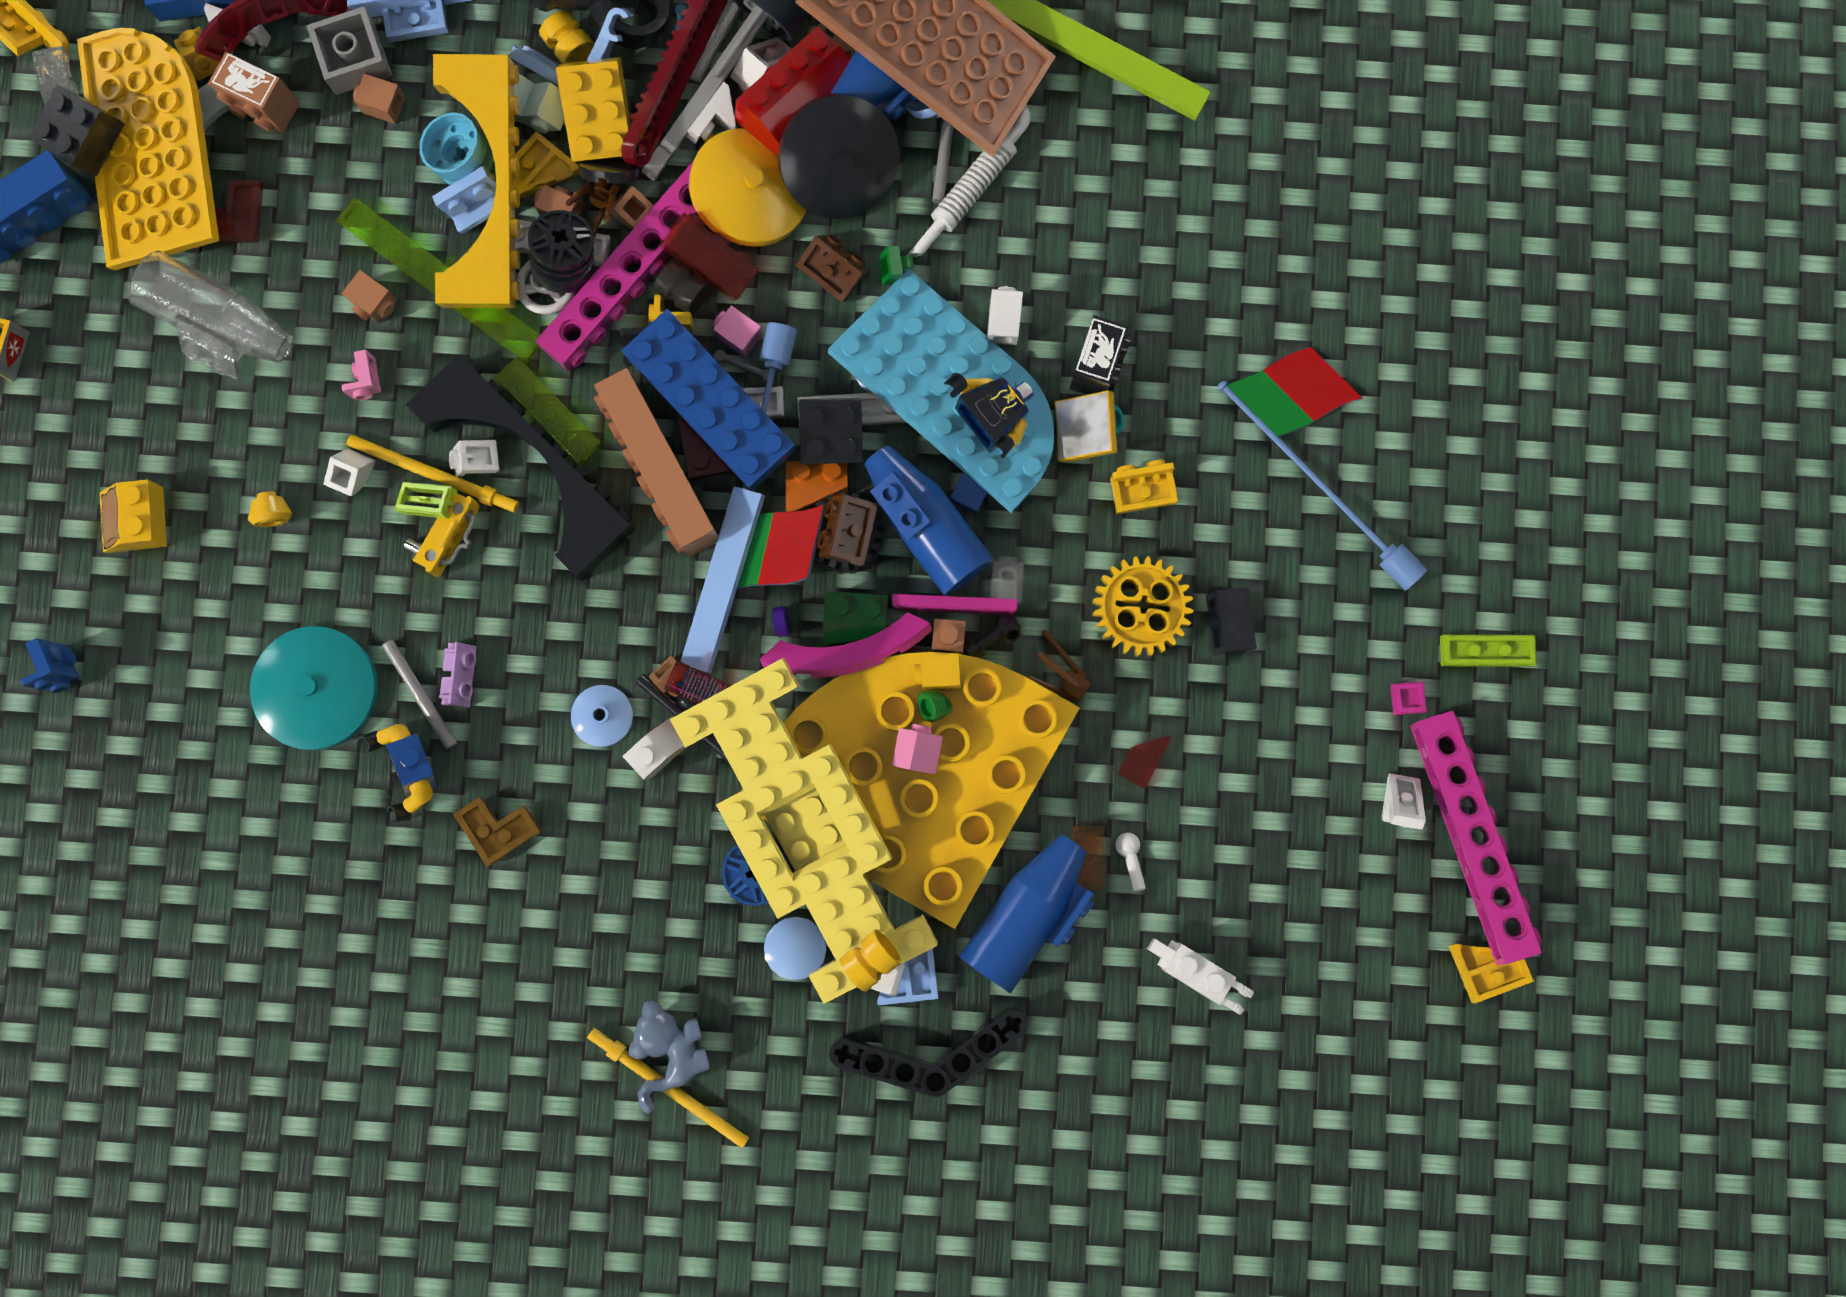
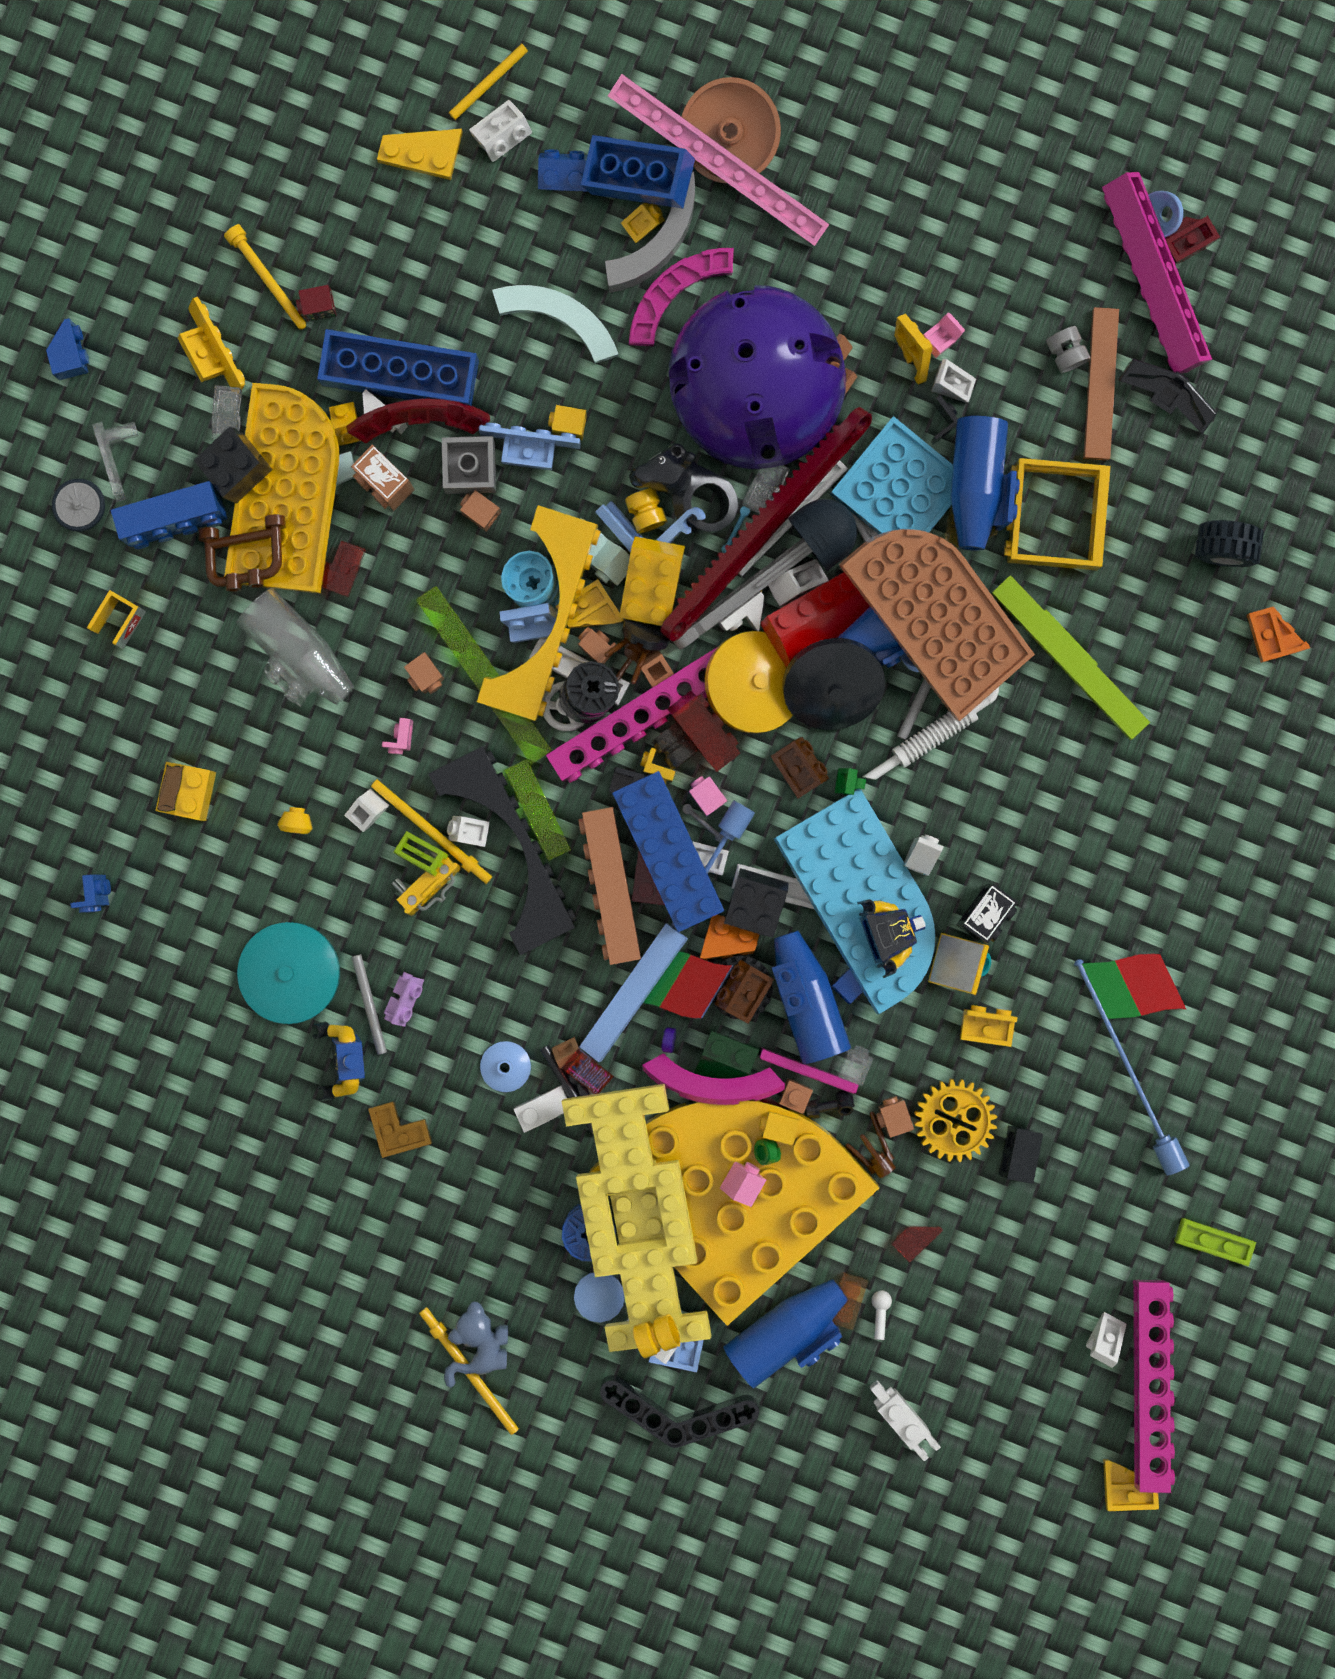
camera: 20 degrees right, 5 degrees up
dark pink tile [1390,681,1427,715] -> none
none -> reddish brown bar [199,514,286,592]
none -> nougat brick [876,1096,914,1138]

